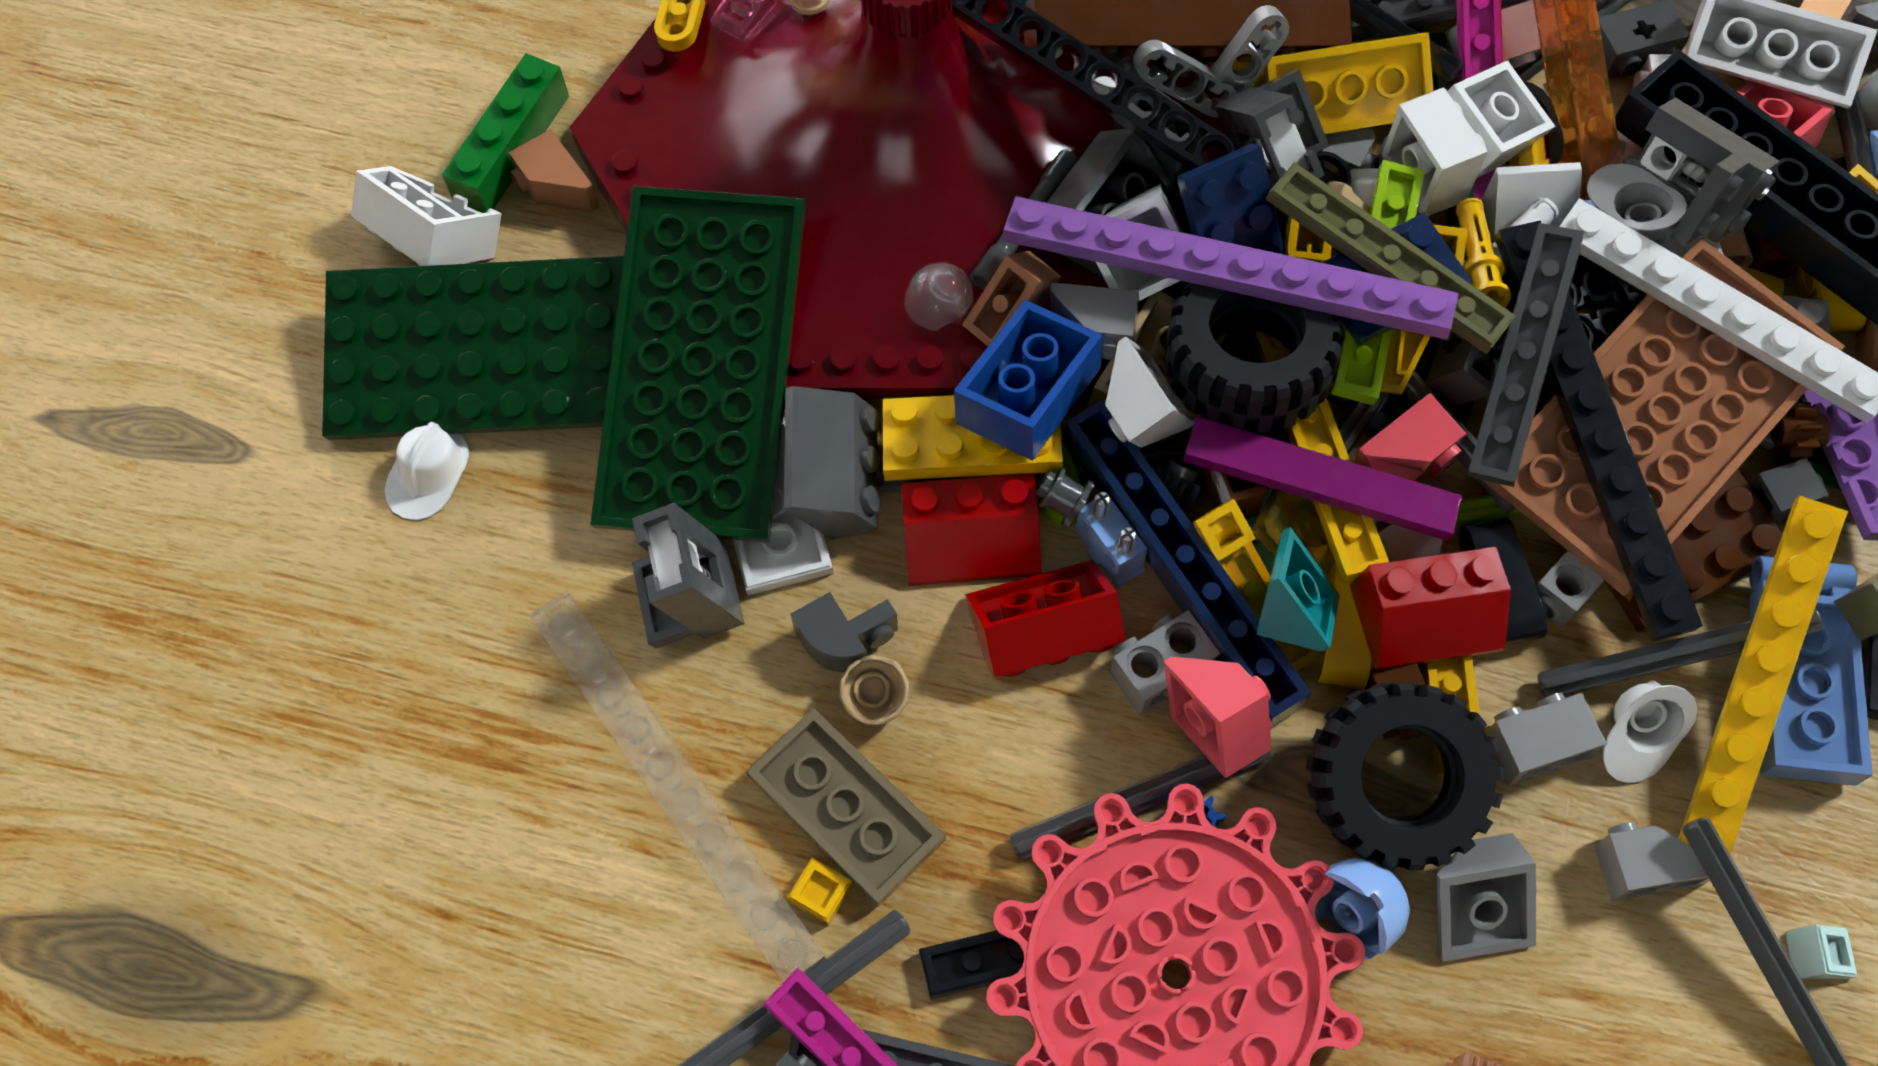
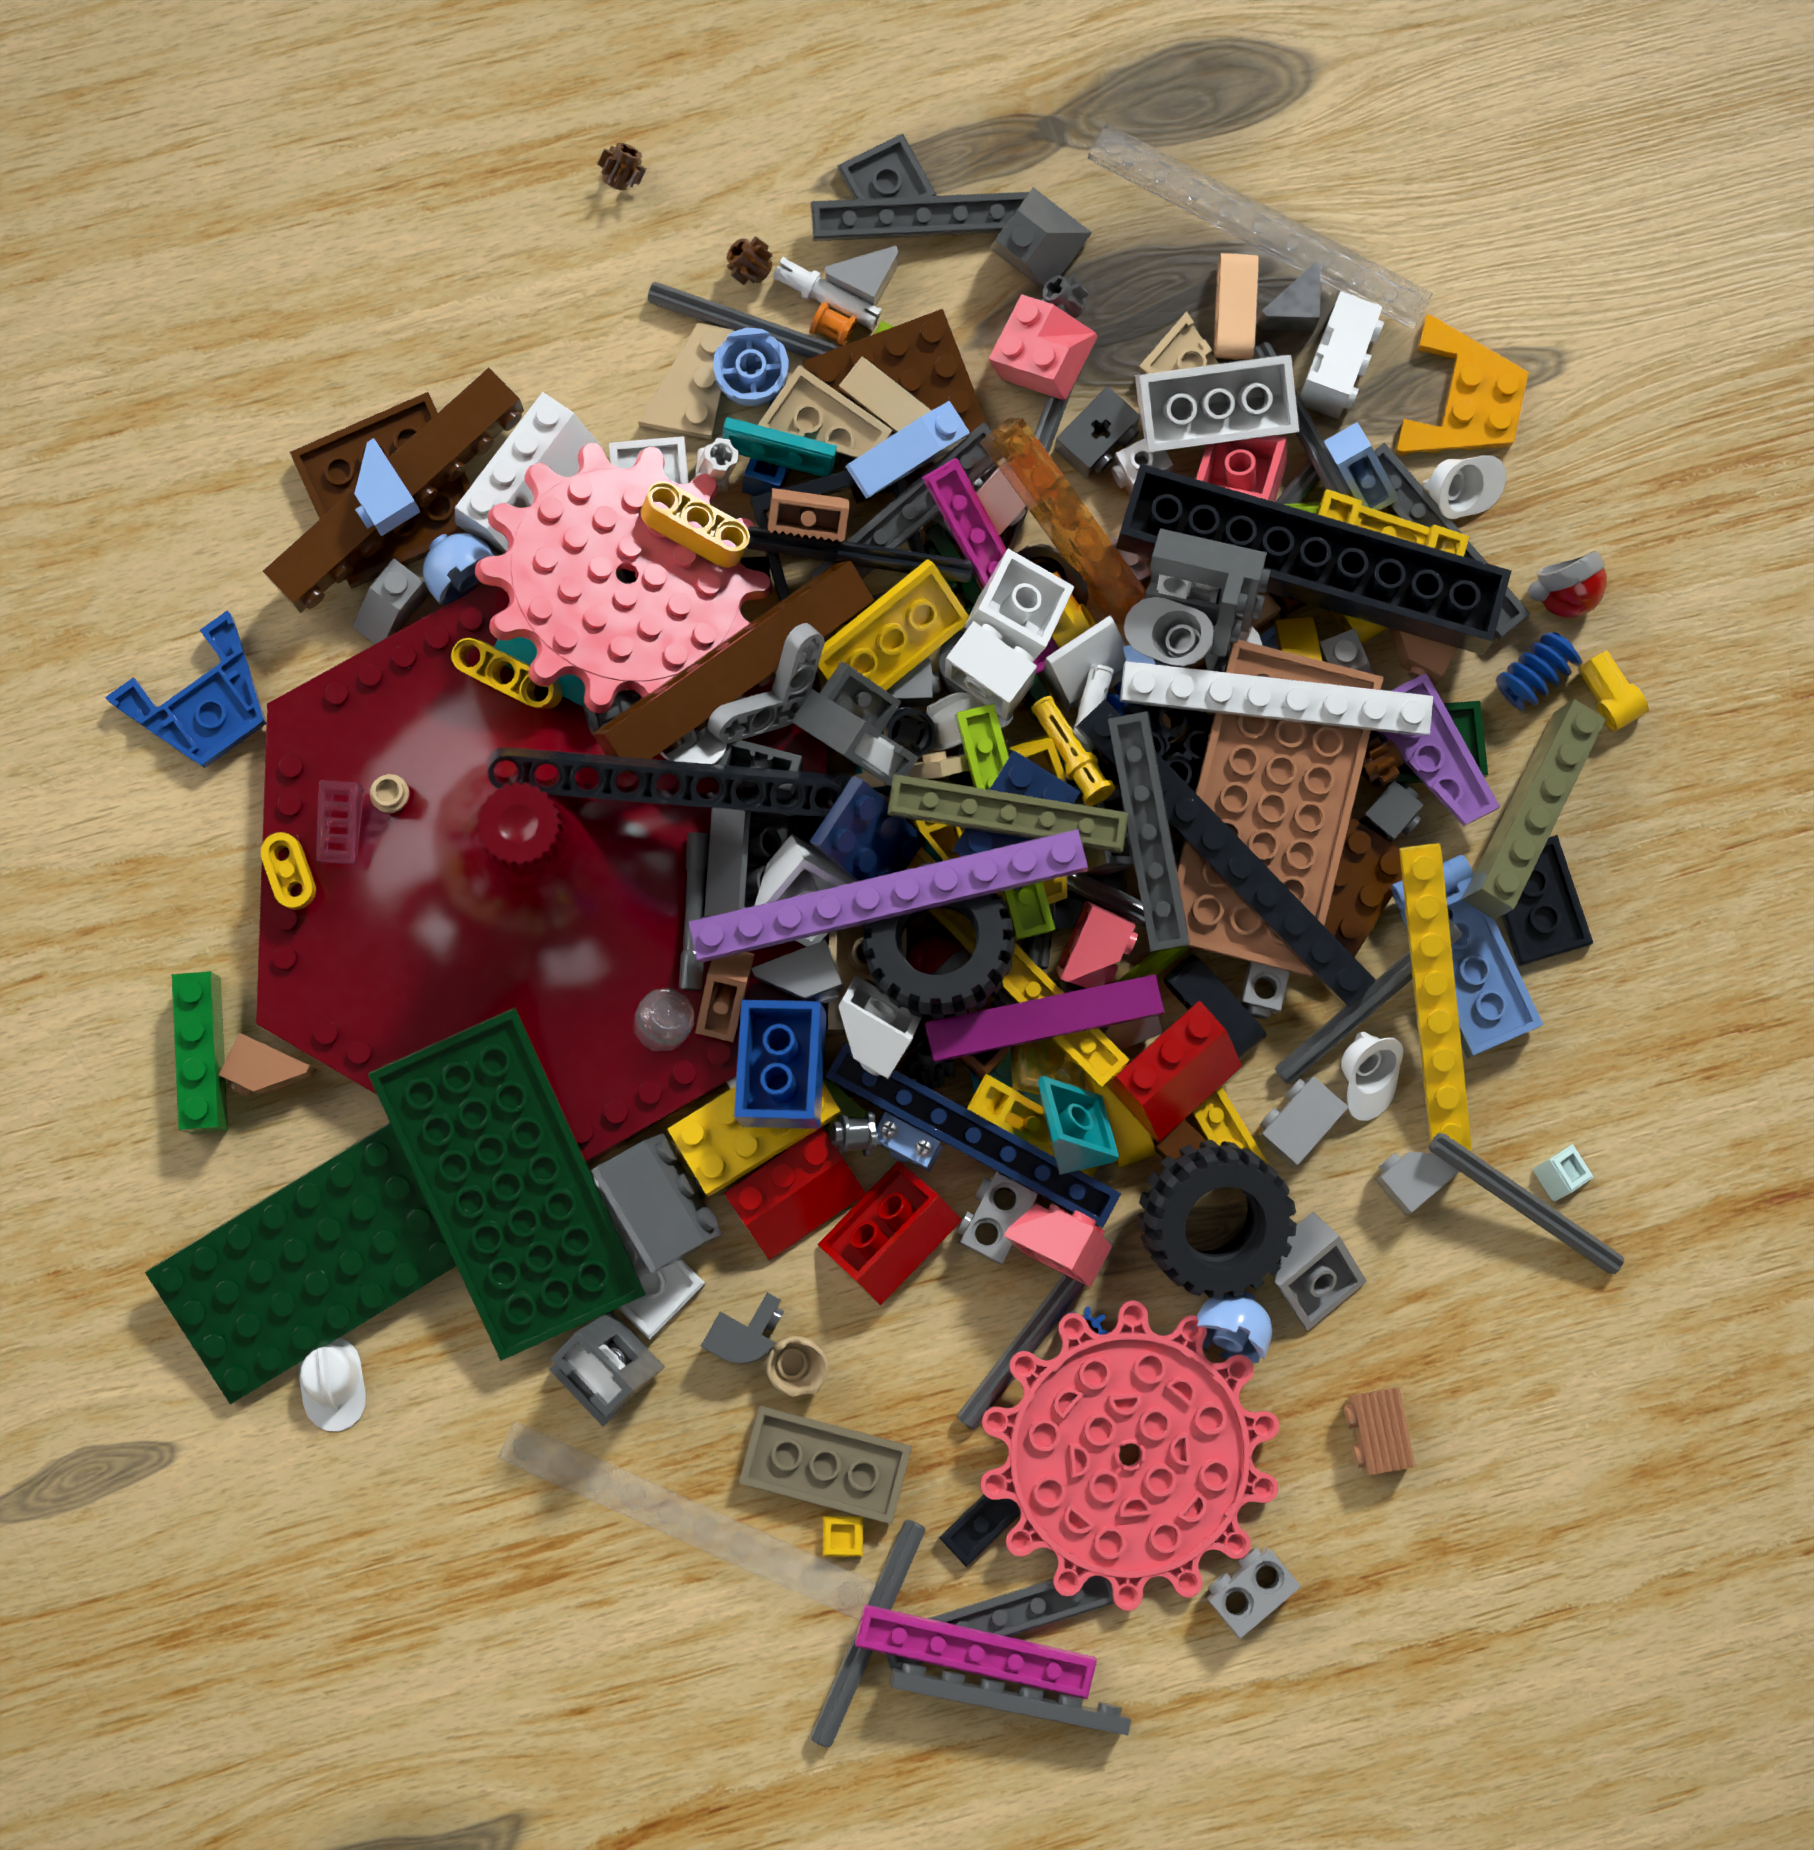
camera: 35 degrees left, 15 degrees up
white wedge [351,166,502,266] -> none

